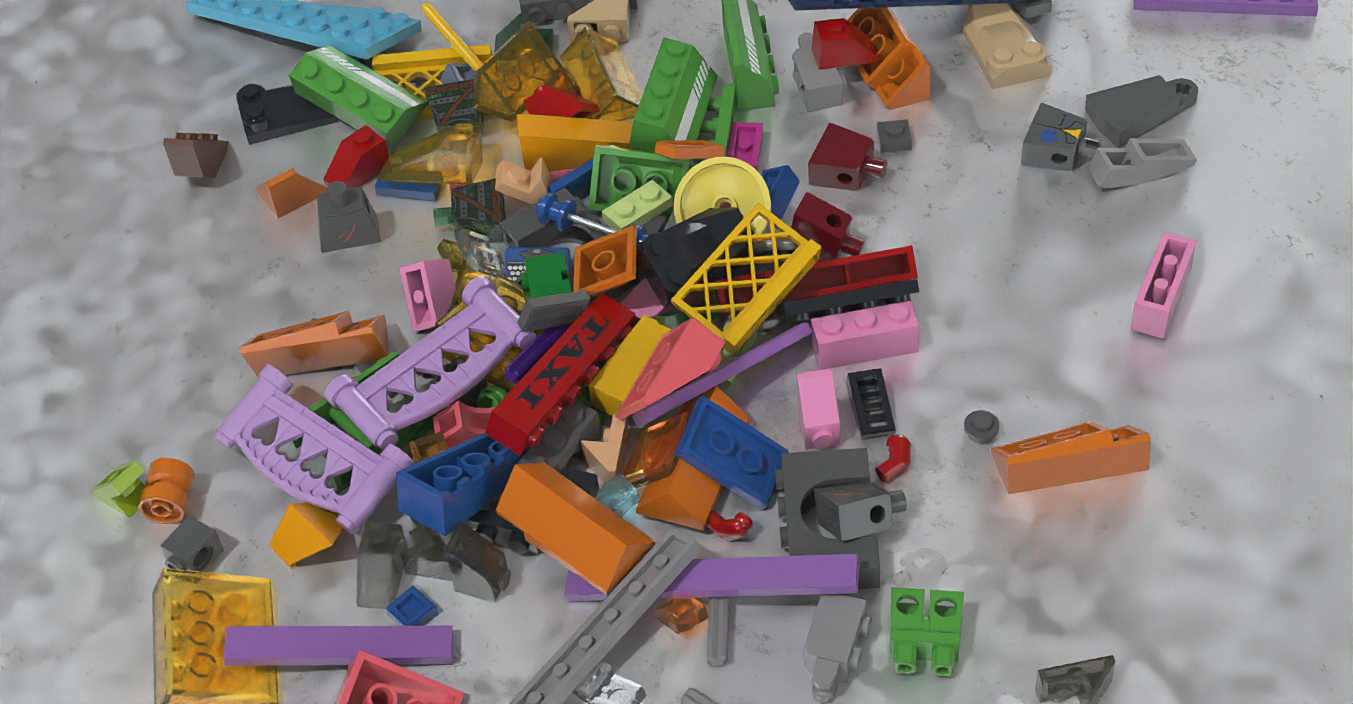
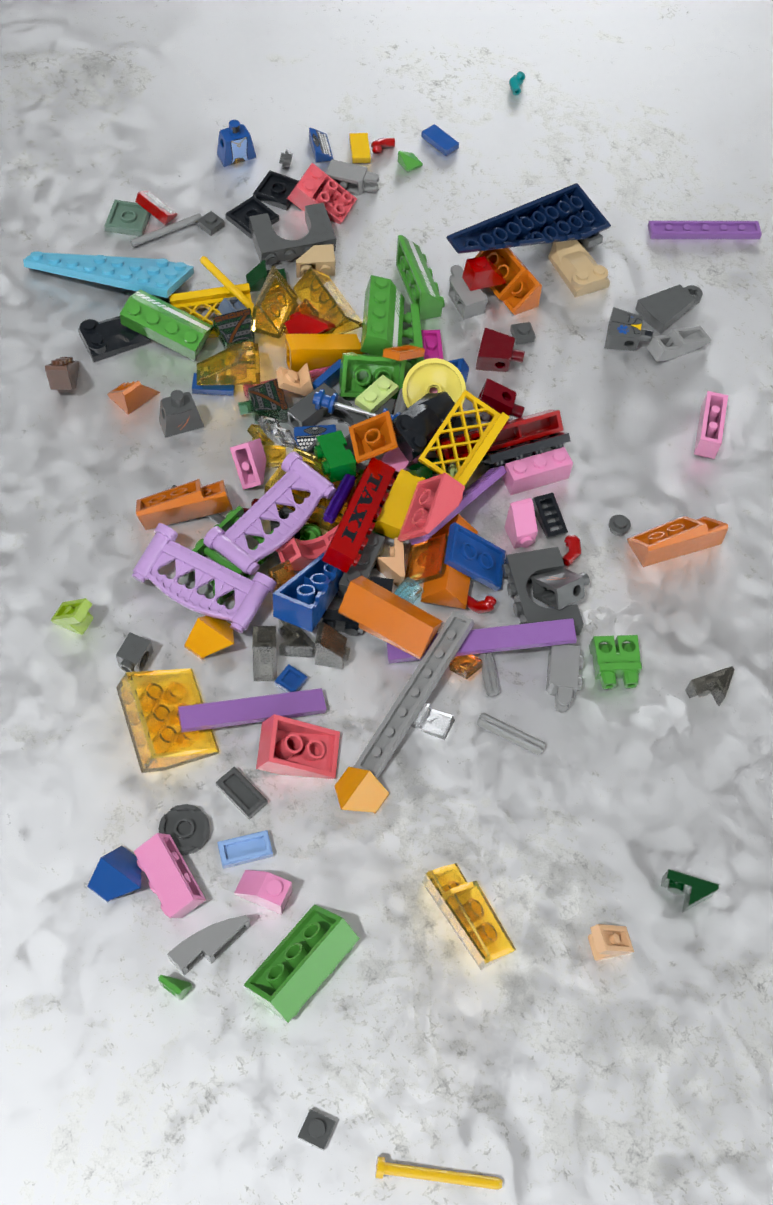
camera: 20 degrees left, 10 degrees up
orange wheel [138,458,195,524] -> none
red slope [323,125,391,189] -> none
dark grey tile [517,290,591,332] -> none

